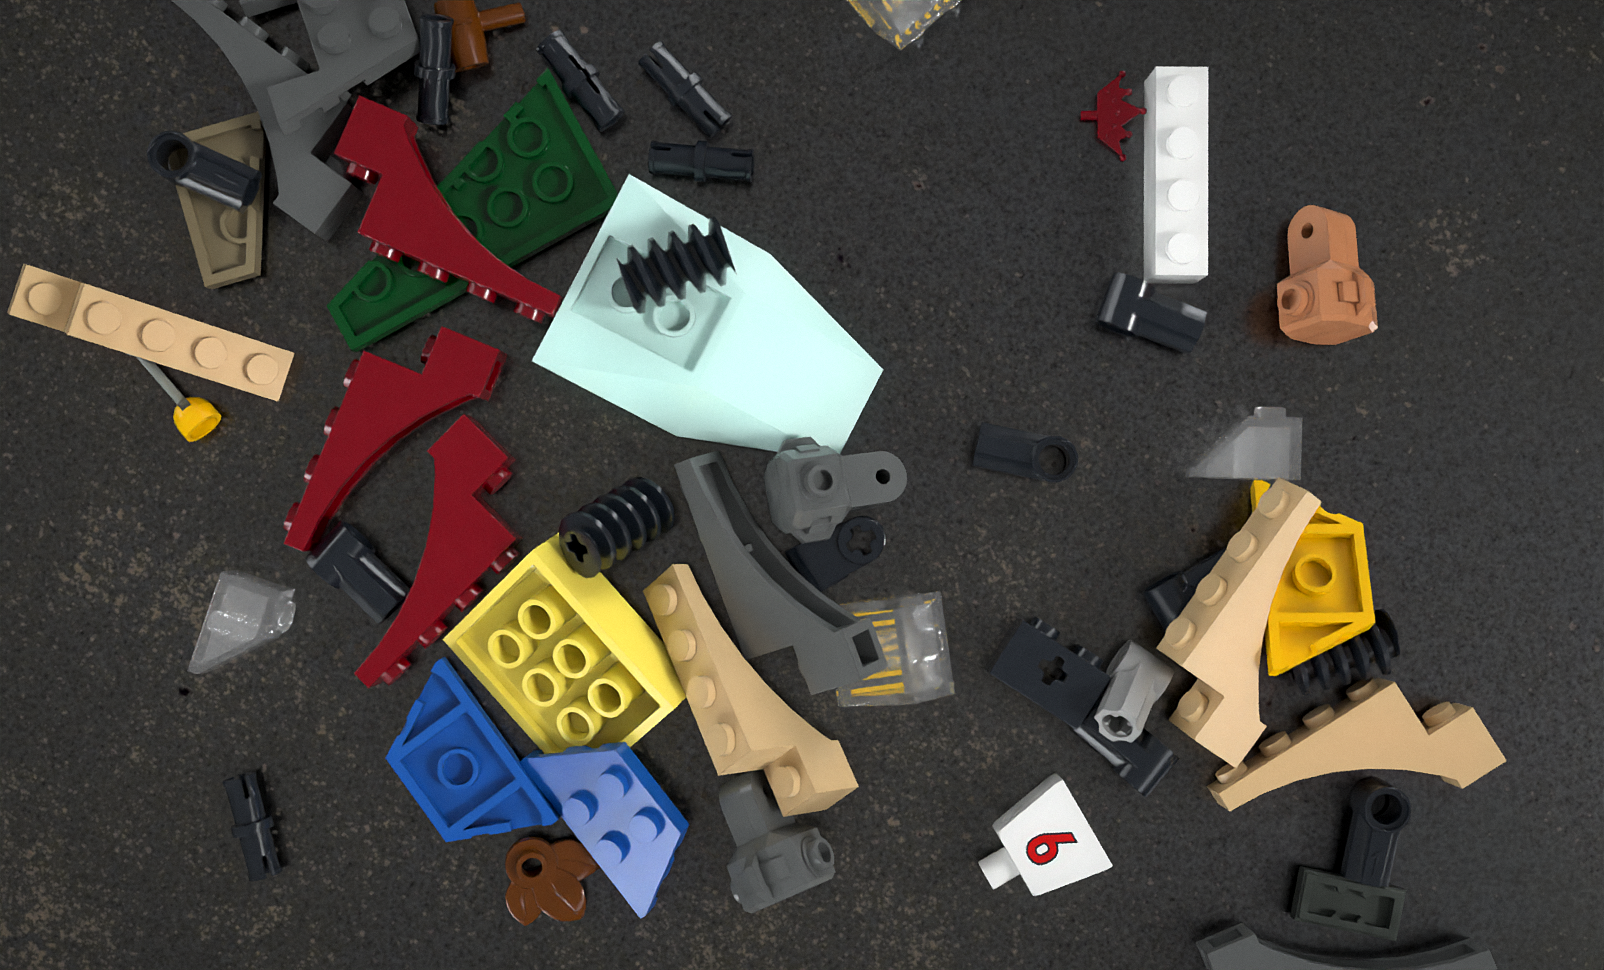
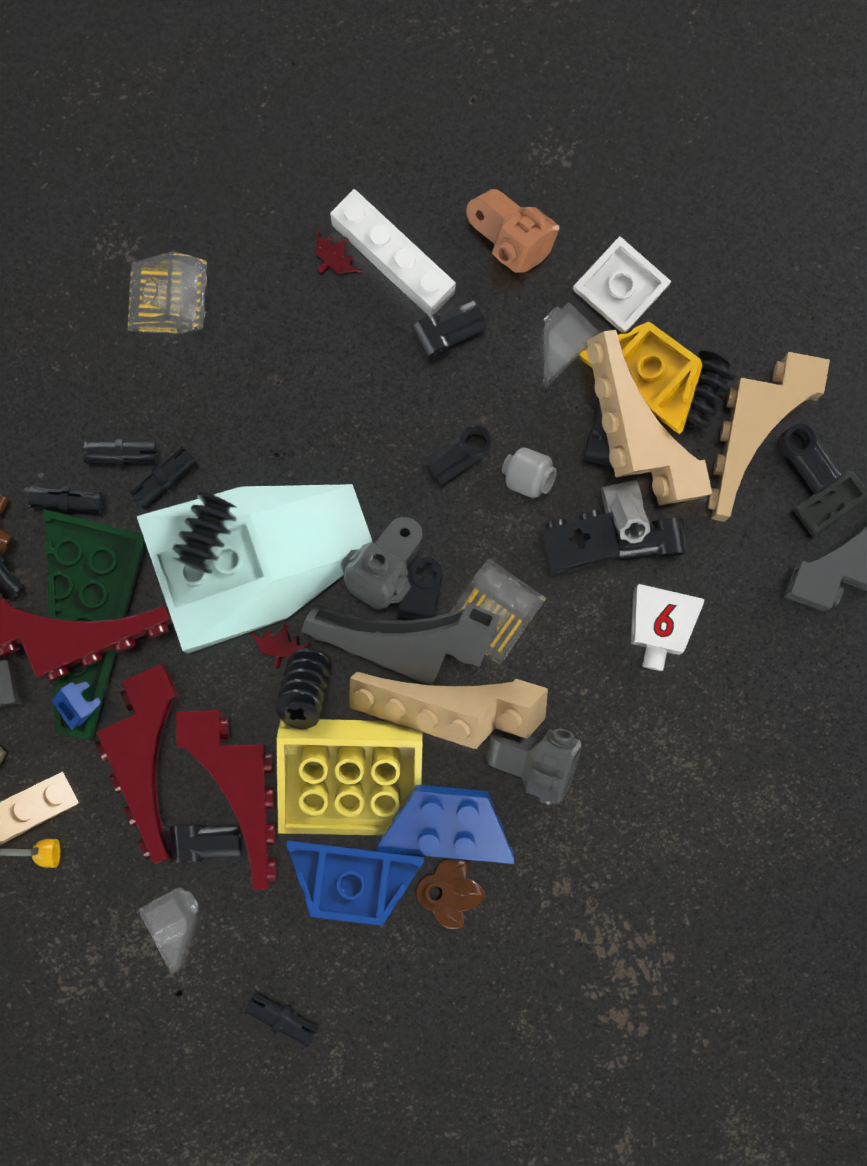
camera: 45 degrees left, 5 degrees down
none -> blue tile [52,682,101,730]
none -> dark red piece [250,623,310,668]
none -> light grey head [502,447,557,498]
none -> white plate [573,236,672,334]

